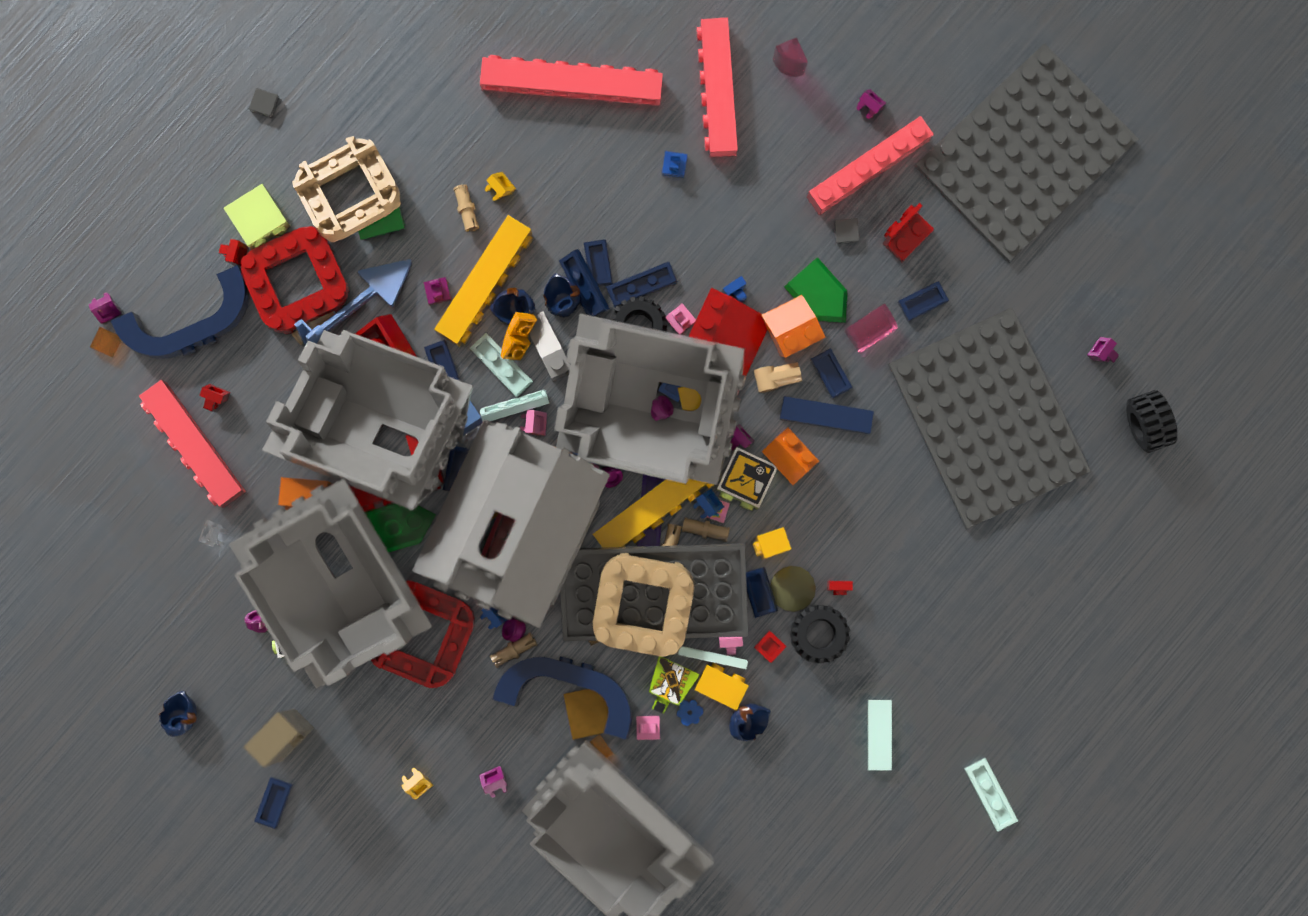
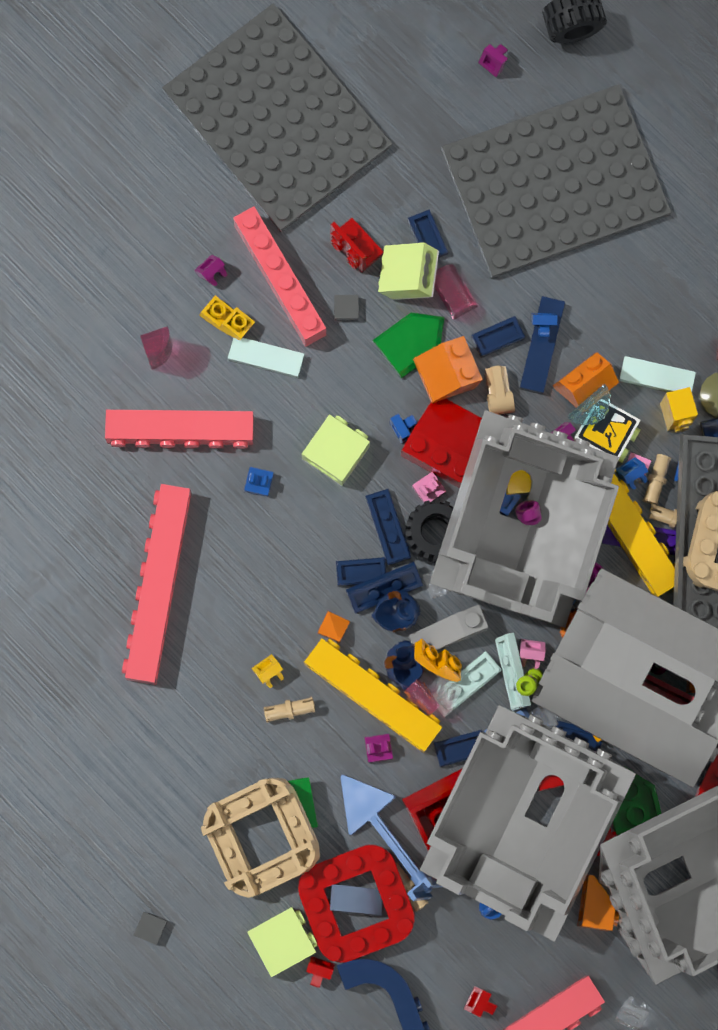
camera: 85 degrees left, 5 degrees down
none -> yellow slope [199,295,255,340]
none -> light aqua tile [228,338,304,378]
none -> yellowish green piece [302,414,370,486]
none -> orange slope [318,611,350,644]
none -> sand blue slope [330,885,383,916]
none -> yellowish green piece [378,243,439,300]
none -> clear pink cone [404,679,440,716]
none -> clear tile [429,677,463,711]
none -> lime piece [516,668,544,696]
none -> blue tile [531,313,558,337]
none -> clear light blue plate [567,384,611,425]
none -> light aqua tile [619,356,696,392]

